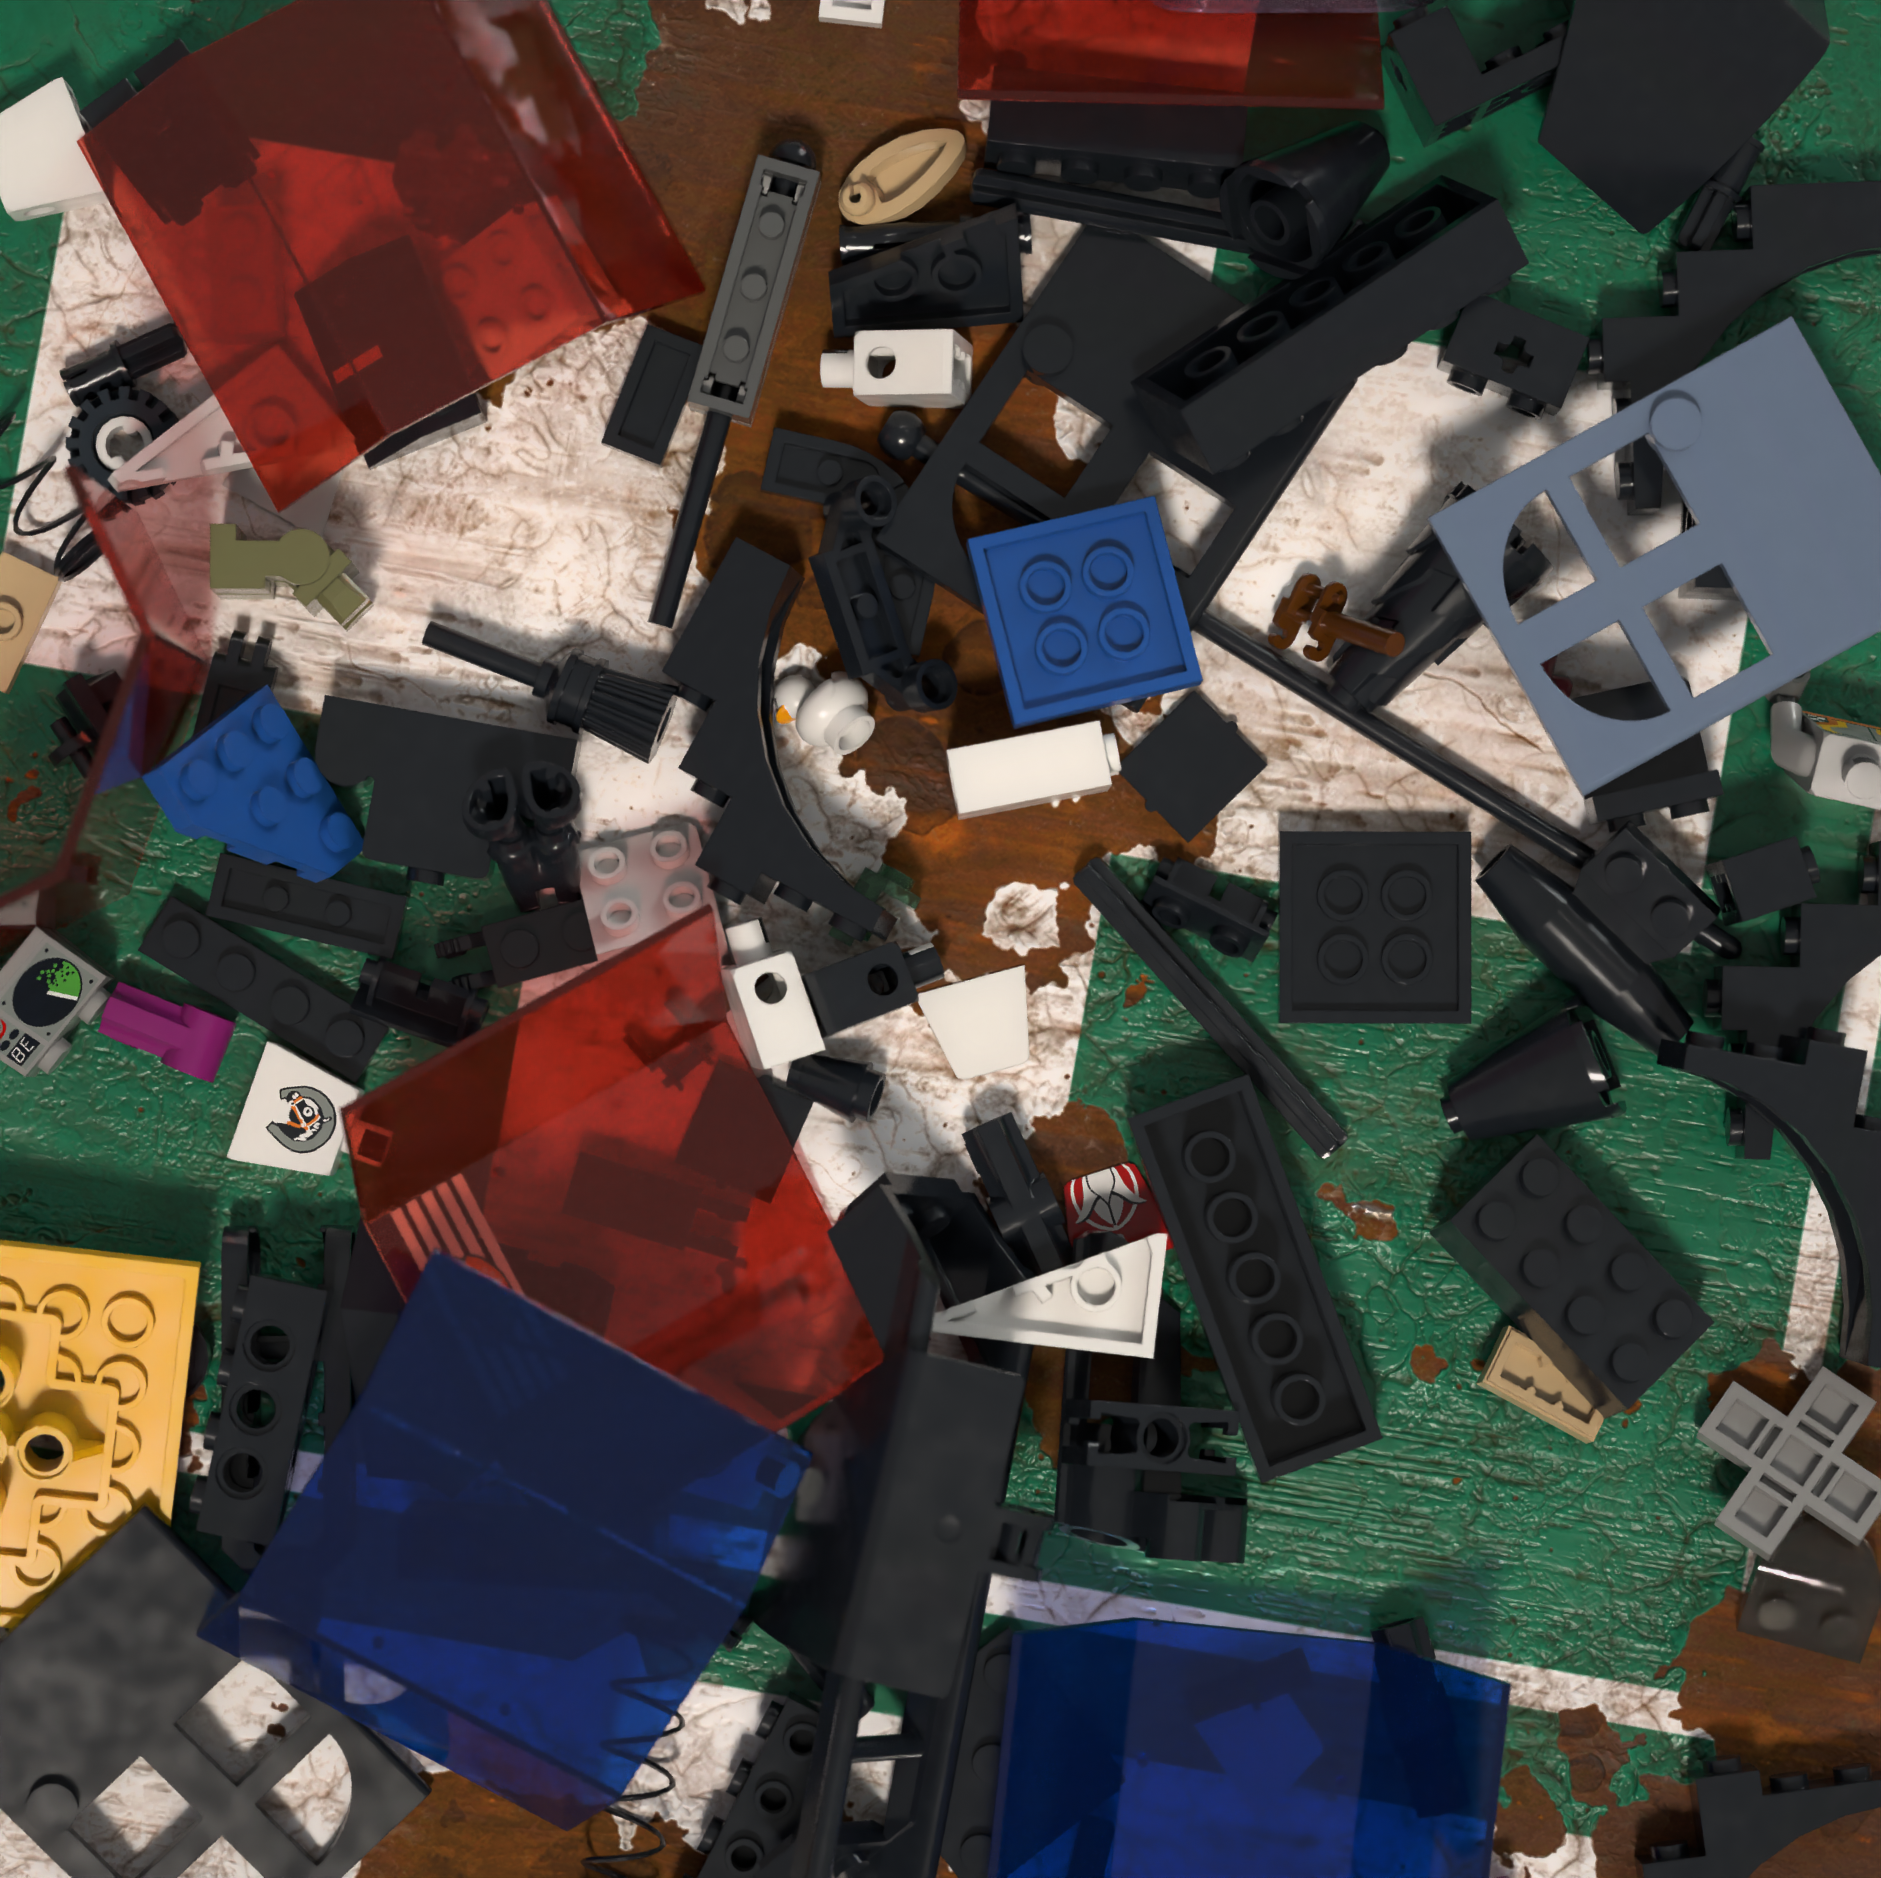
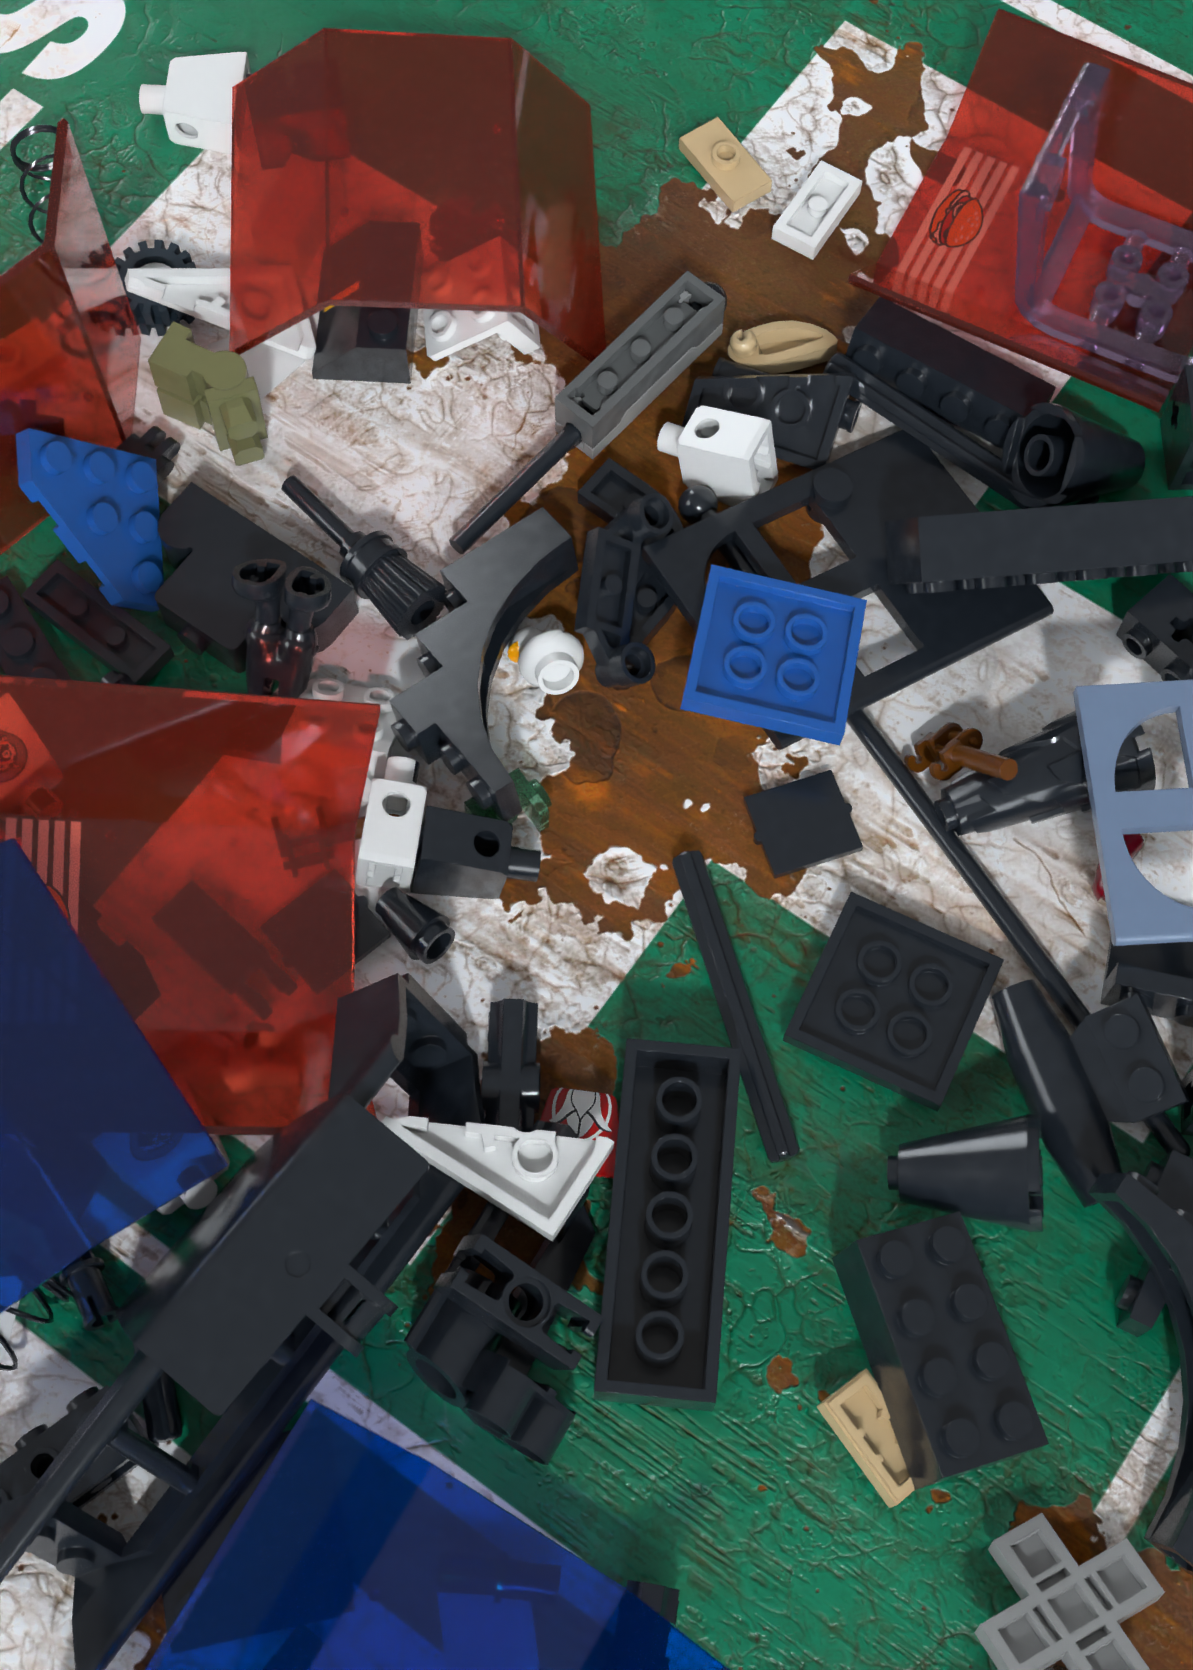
camera: 30 degrees right, 20 degrees down
black axle [59,323,188,407] -> none
black tile [601,324,703,468] -> none
white sticker [918,965,1029,1079] -> none
white brick [946,721,1121,820] -> none
black hinge [1141,856,1278,962] -> none

